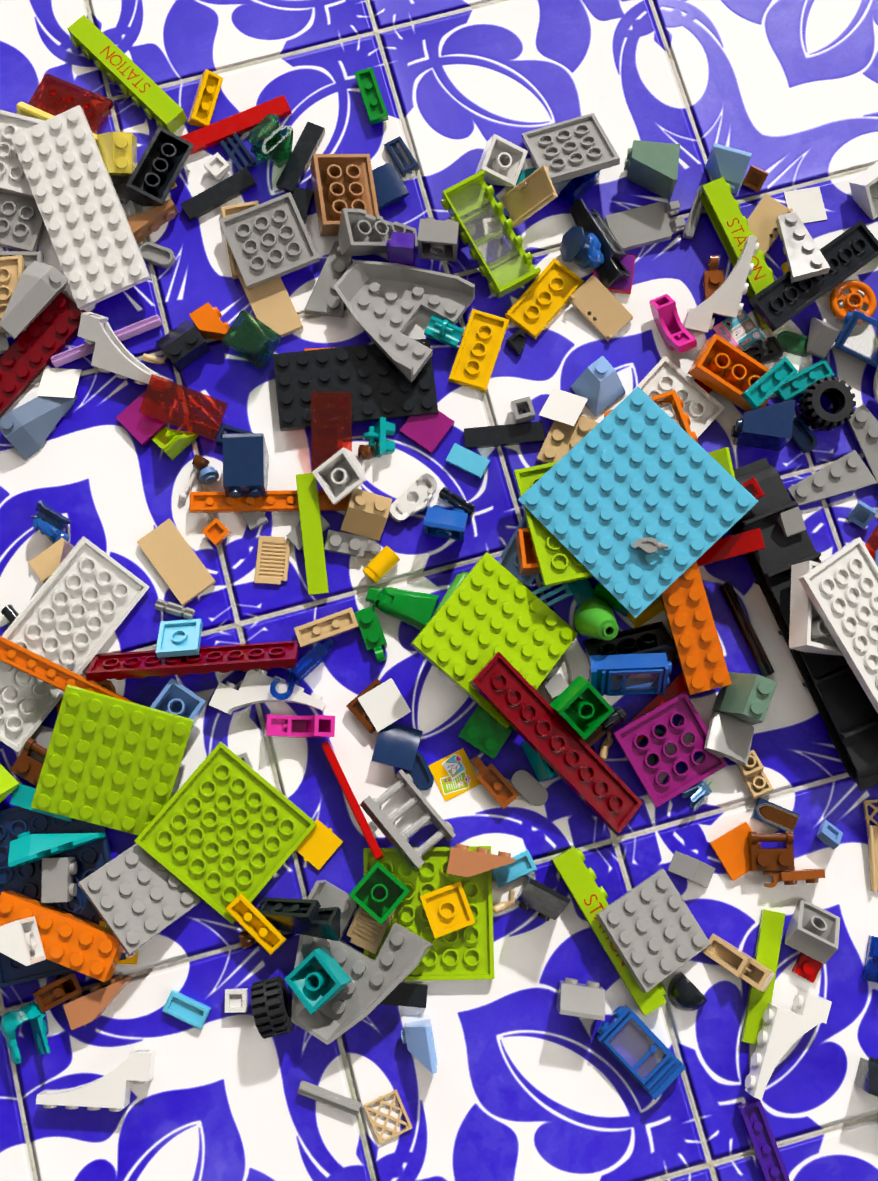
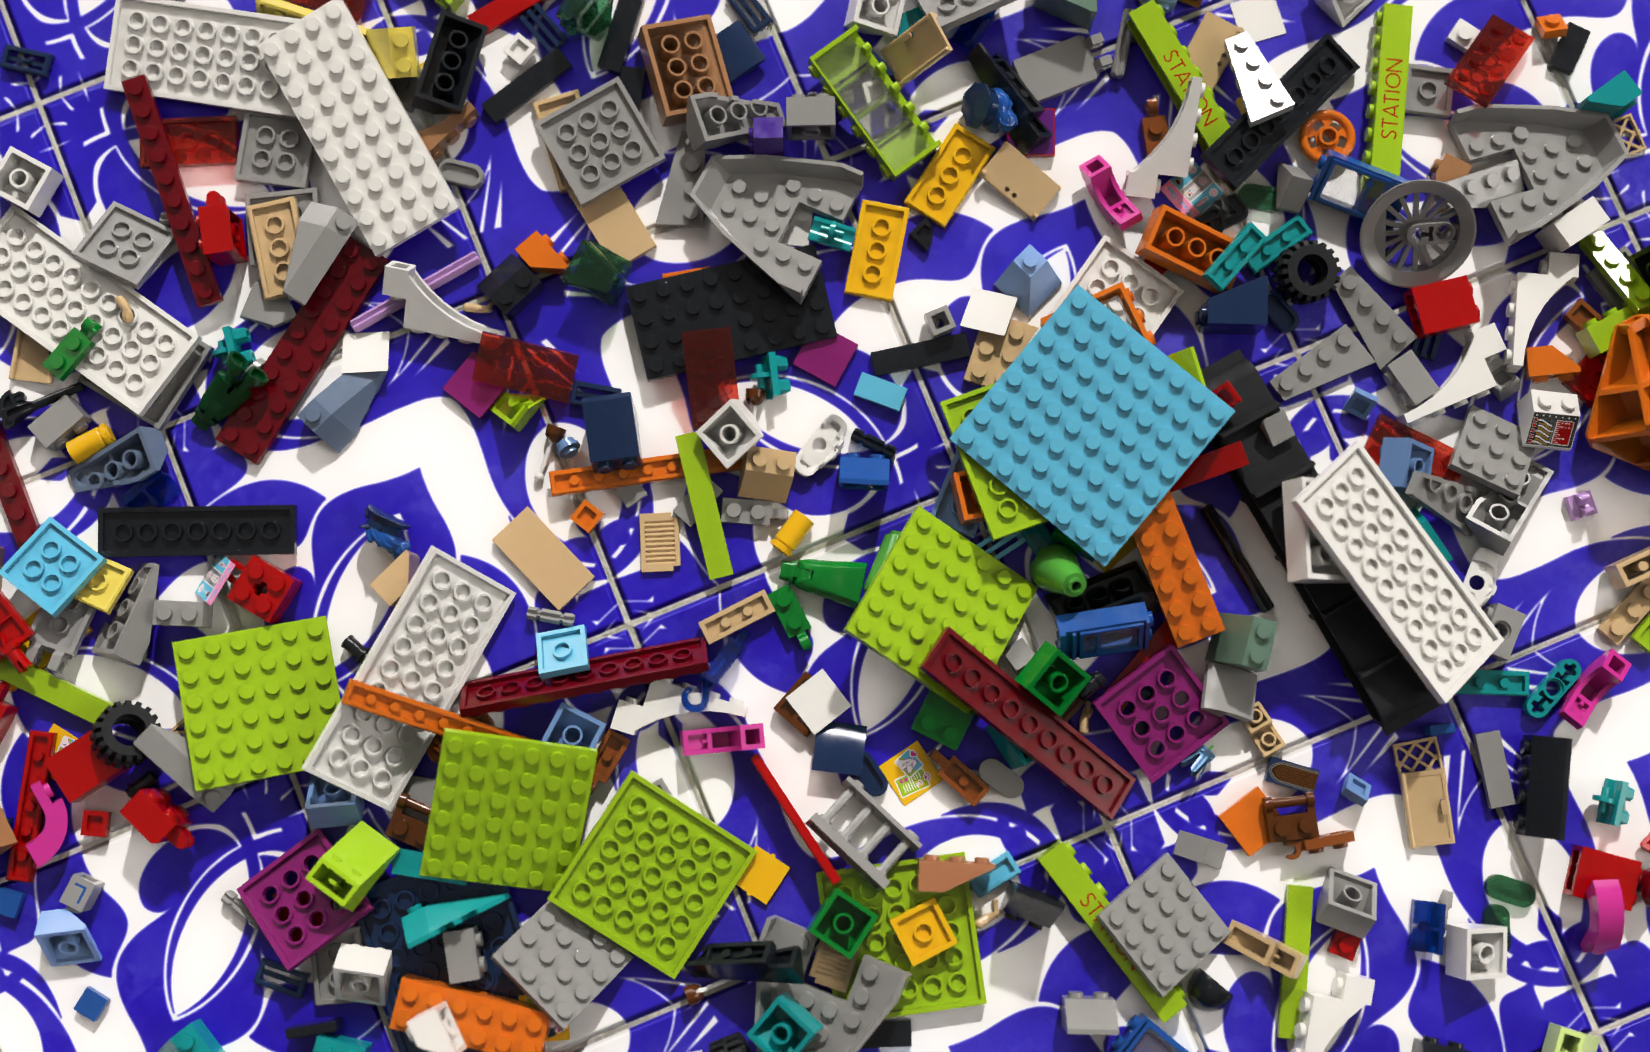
camera: 10 degrees left, 5 degrees up
yellow slope [225,893,287,955] -> none
light grey piece [633,537,668,554] -> none
none -> dark orange plate [590,728,631,795]

